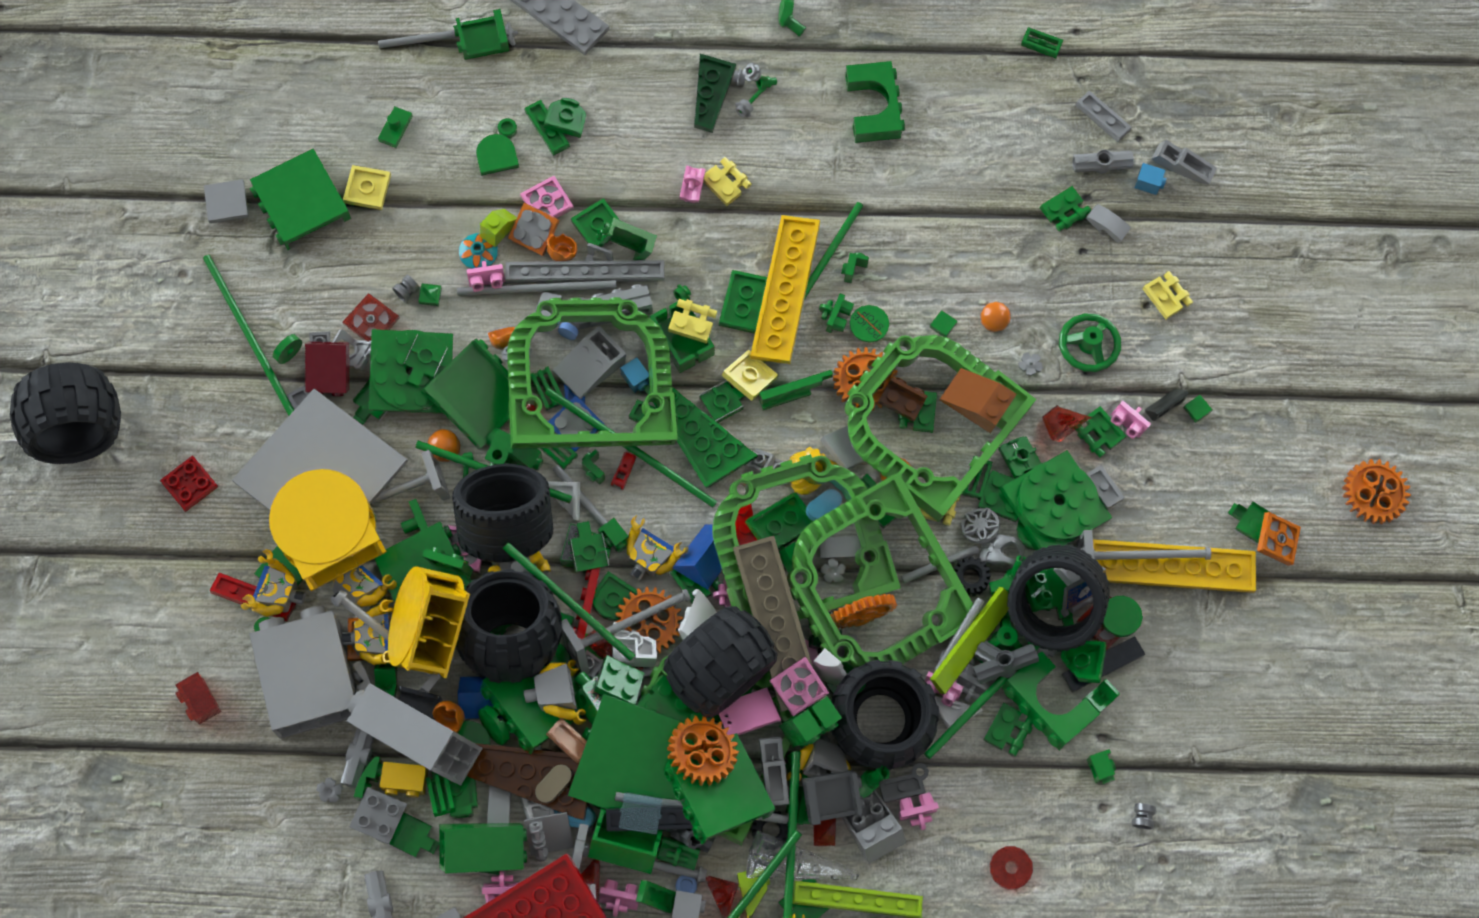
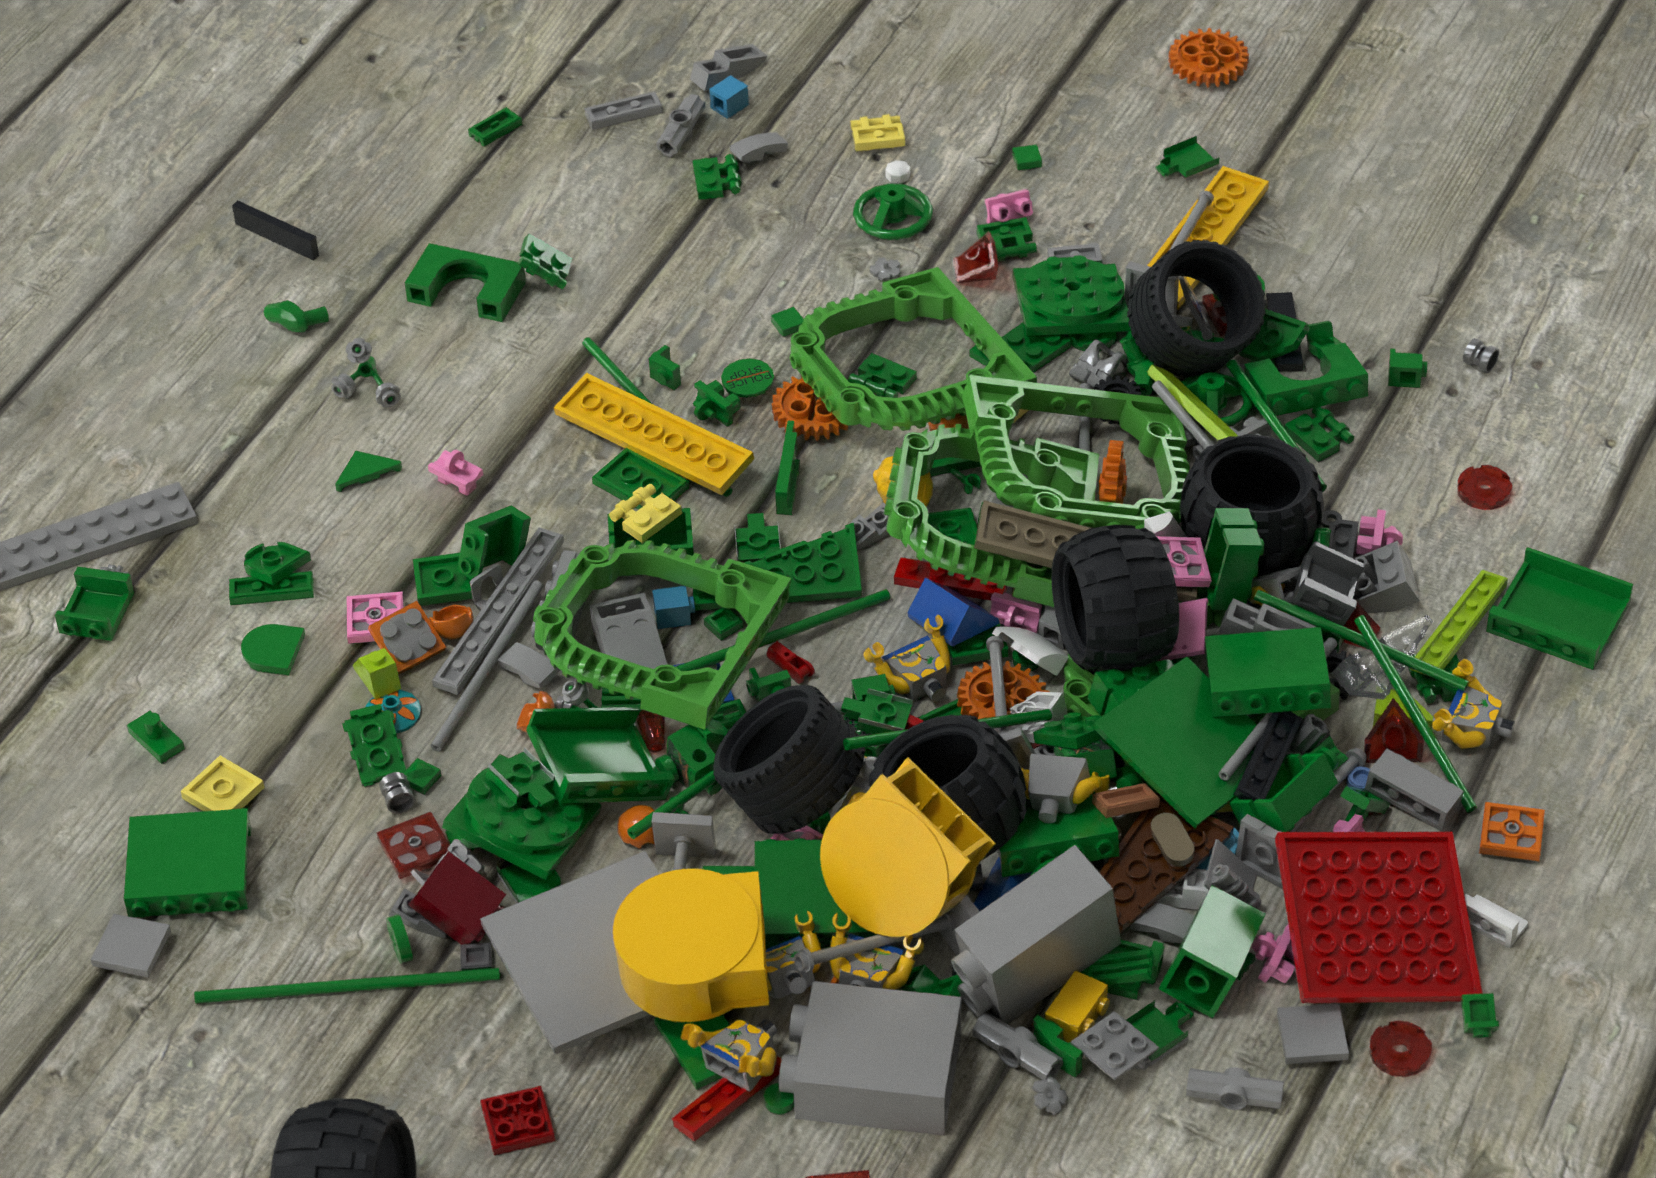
camera: 60 degrees left, 25 degrees down
light grey bar [378,30,455,48] -> none
green plate [422,547,473,577] -> none
bright pink hips [467,261,505,292] -> none
green tile [497,118,517,138] -> none
clear light blue piece [619,792,663,834] -> none
orange gear [667,716,739,786] -> none
green plate [673,285,691,301] -> none
dark green wing [694,53,736,133] -> none
light yellow plate [703,157,752,206] -> none
light yellow plate [722,350,778,401] -> none
medium azure tile [806,489,842,521] -> none
light grey tile [820,426,865,470] -> none
reddish brown bracket [878,377,928,422] -> none
dark orange slope [940,368,1017,434] -> none
light grey wheel [961,508,1000,544] -> none
dark grey piece [973,641,1039,684] -> none
orange hair [980,302,1011,332] -> none
green piece [998,436,1041,478] -> none
pearl dark grey slope [1145,389,1188,421] -> none
orange piece [1257,512,1301,566] -> none
none -> green tile [335,450,402,492]
none -> green piece [342,704,406,787]
none -> green plate [518,233,572,290]
none -> white tile [885,160,910,184]

